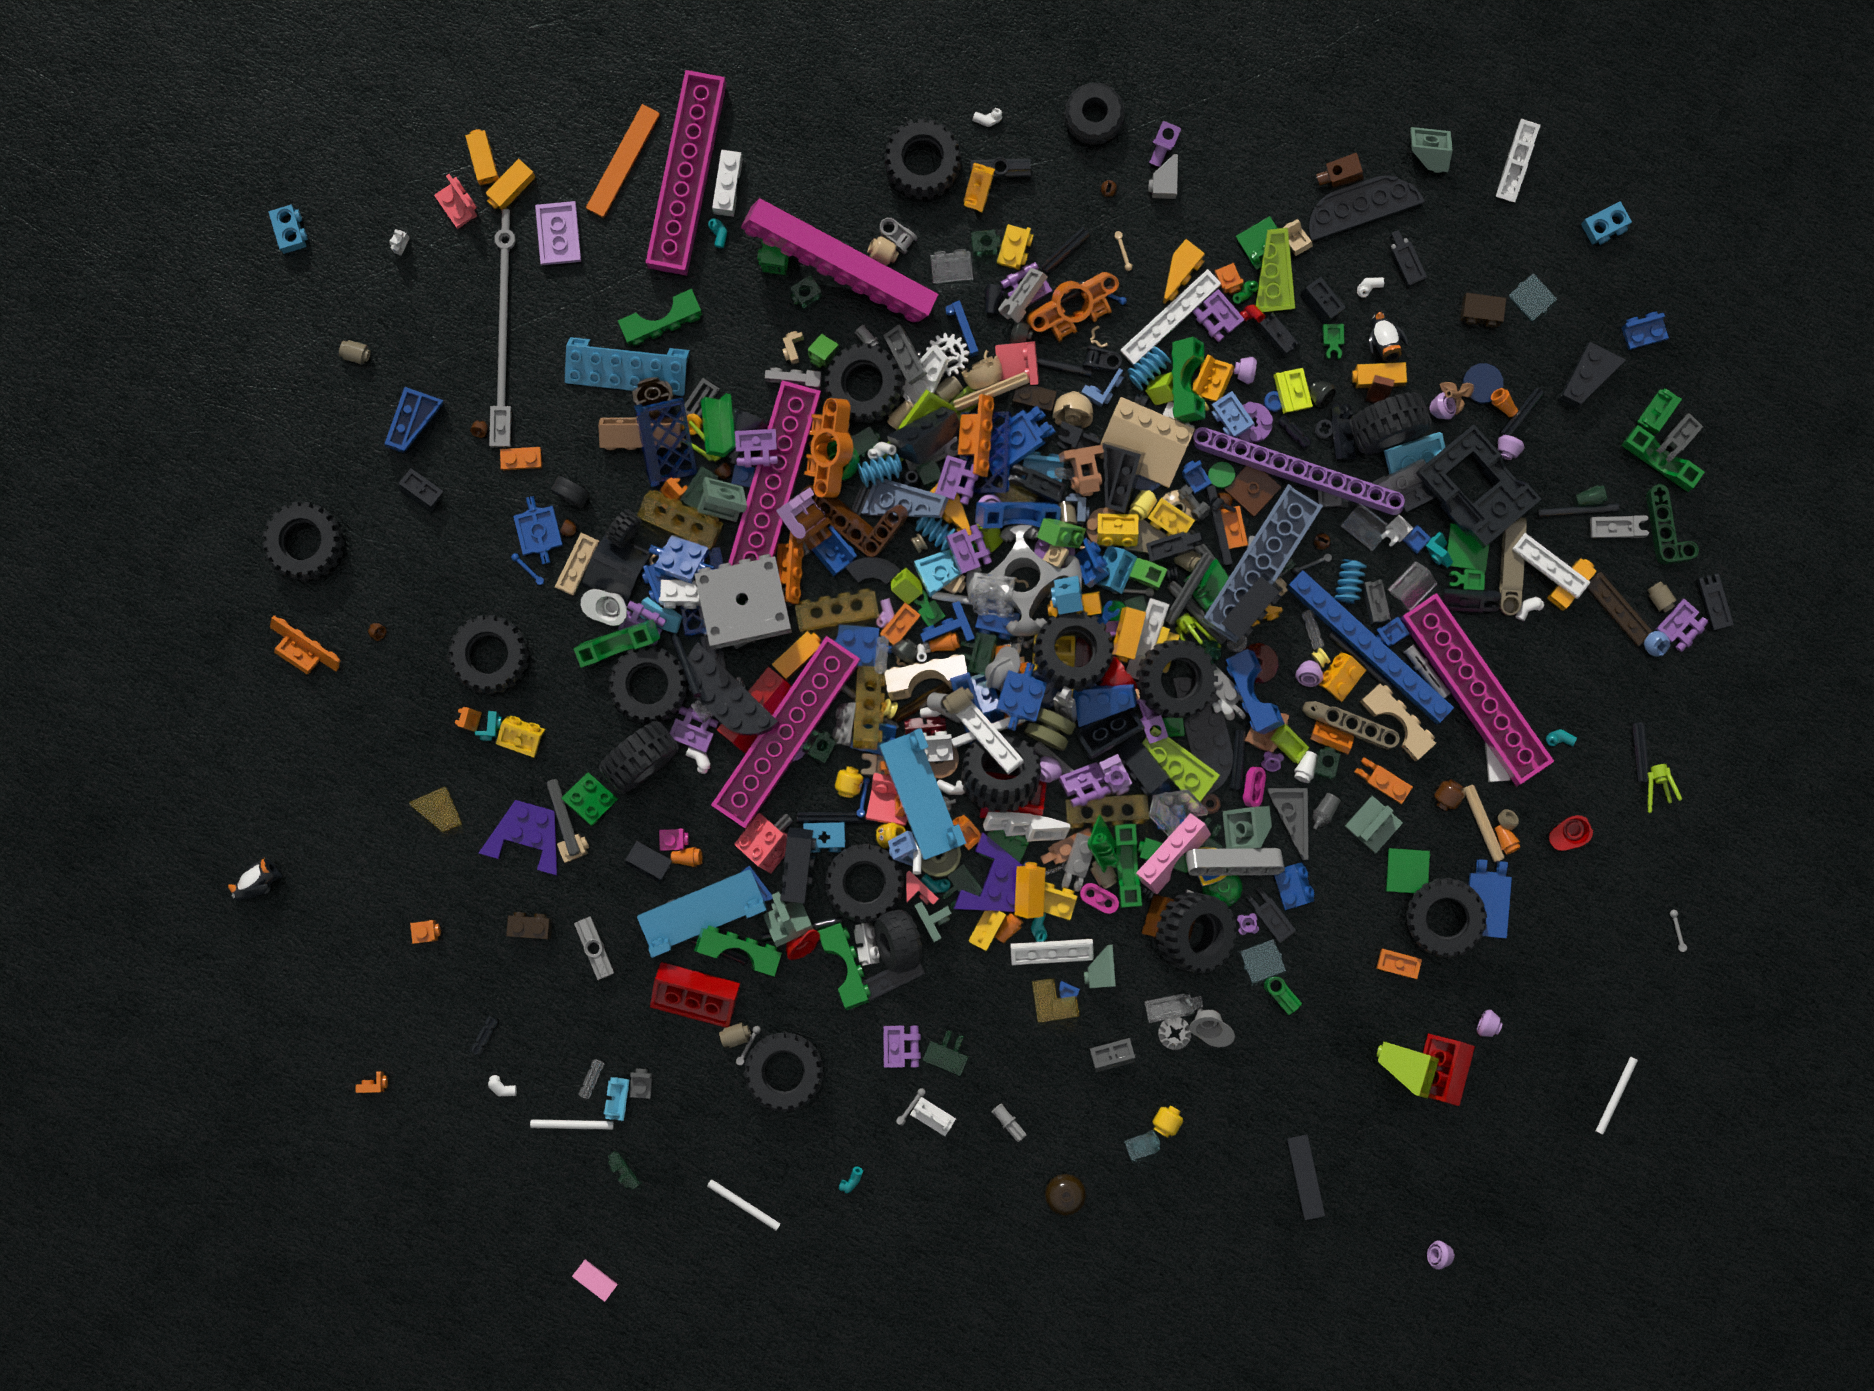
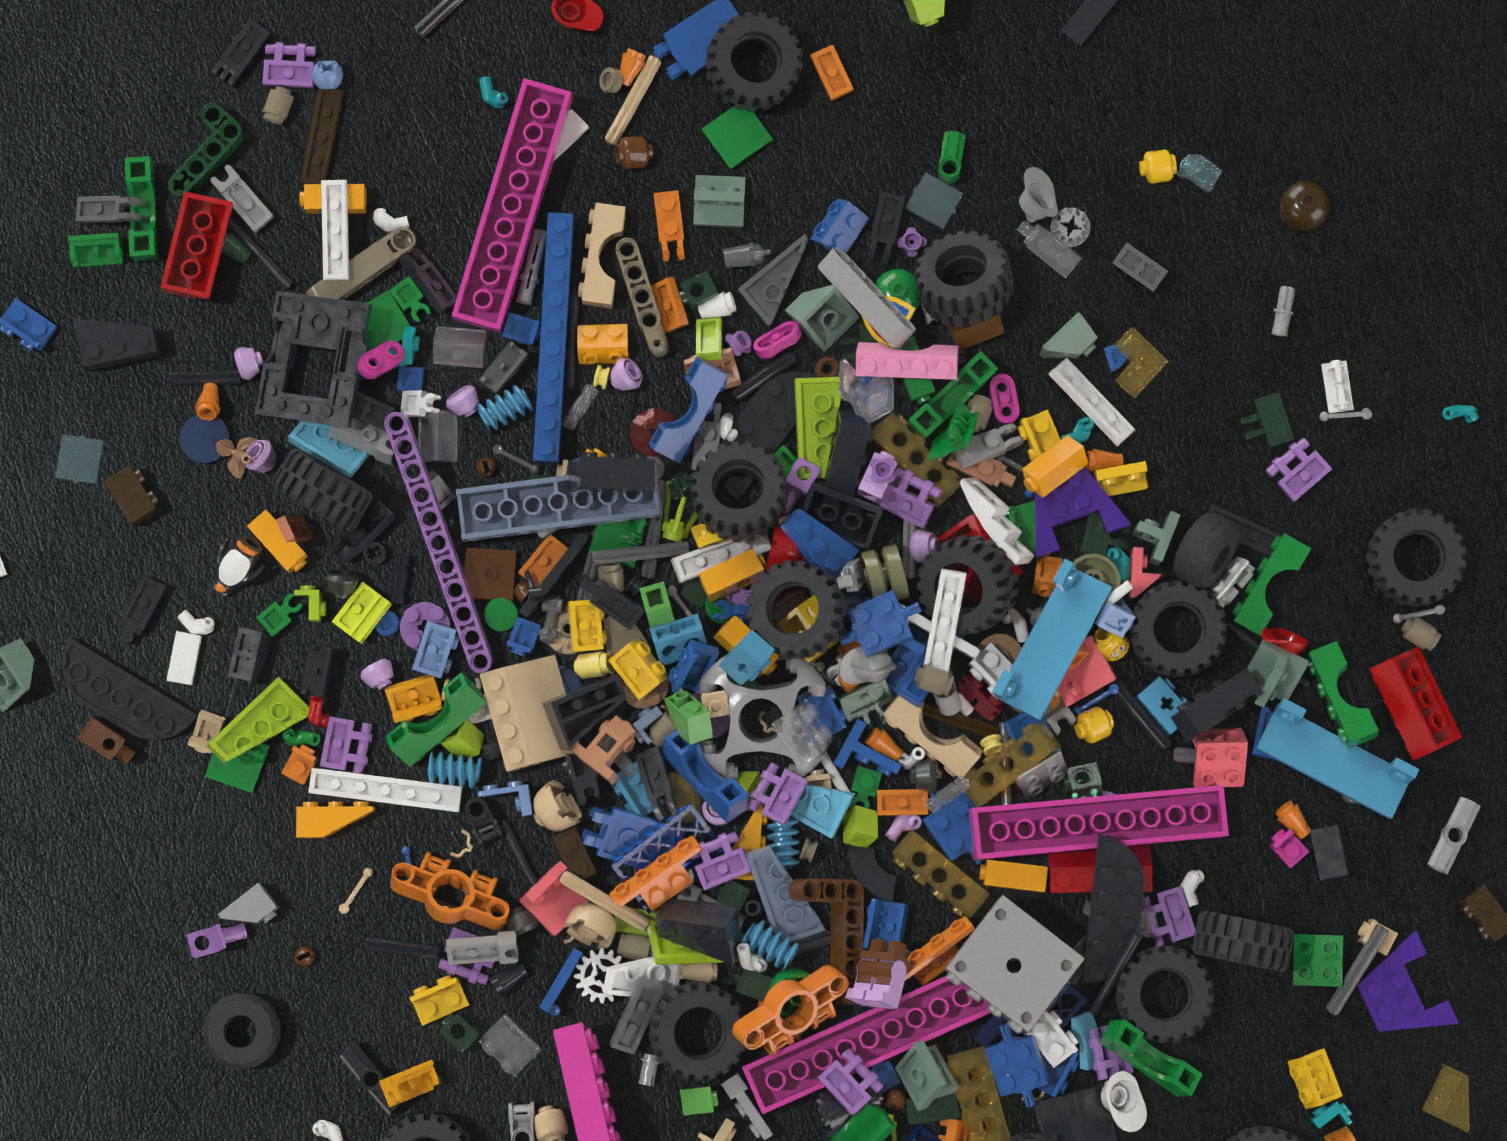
camera: 130 degrees left, 0 degrees up
none -> red slope [160,191,233,299]
none -> white tile [167,631,202,685]
none -> lime bracket [294,585,326,622]
none -> dark pink plate [357,341,405,379]
none -> lavender cone [446,385,479,417]

